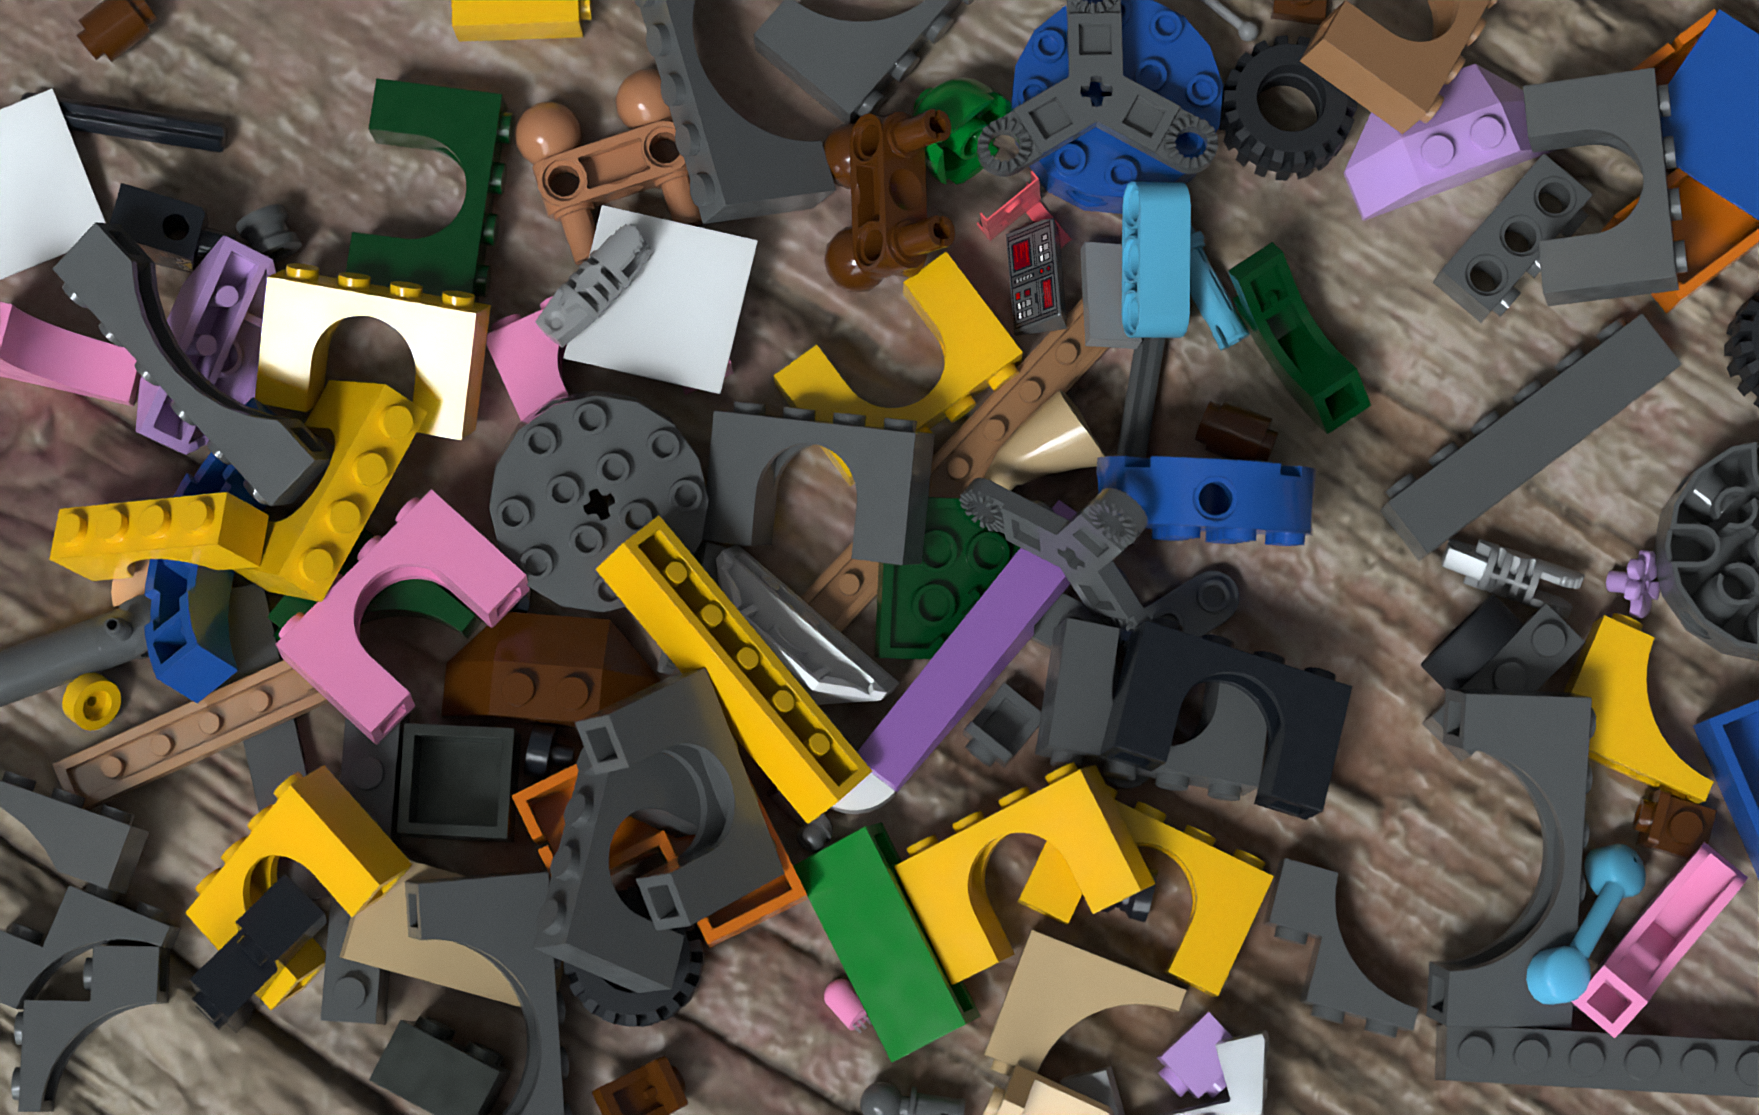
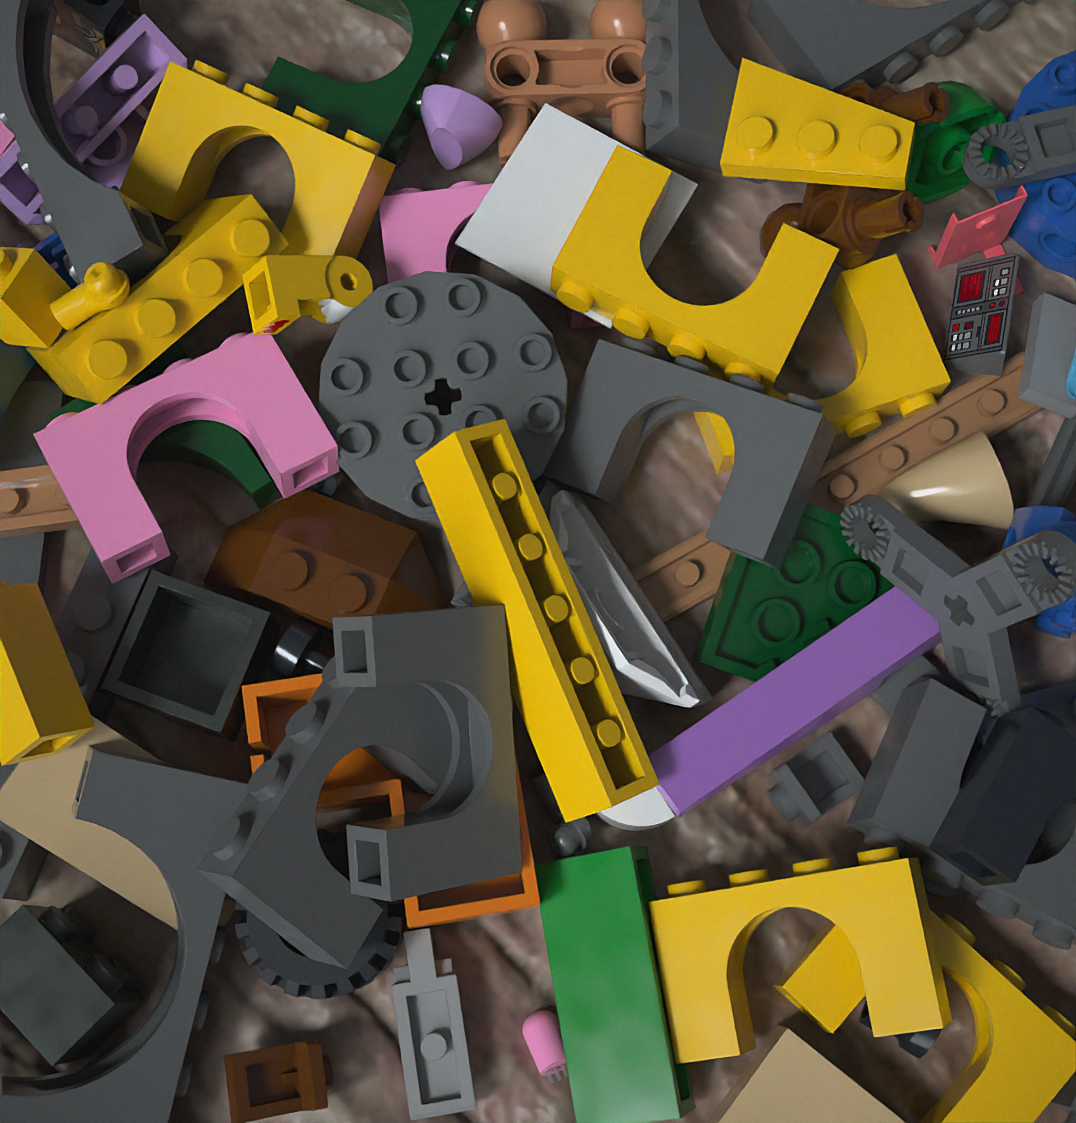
camera: 15 degrees right, 5 degrees down
dark grey wheel [236,204,302,263] -> none
light grey hinge [536,224,651,347] -> none
none -> yellow arm [50,261,130,331]
none -> yellow leg [242,255,373,335]
none -> light grey hinge [391,927,477,1120]
none -> lavender piece [421,84,503,170]
none -> yellow arch [550,145,839,395]
none -> yellow wing [720,58,915,190]

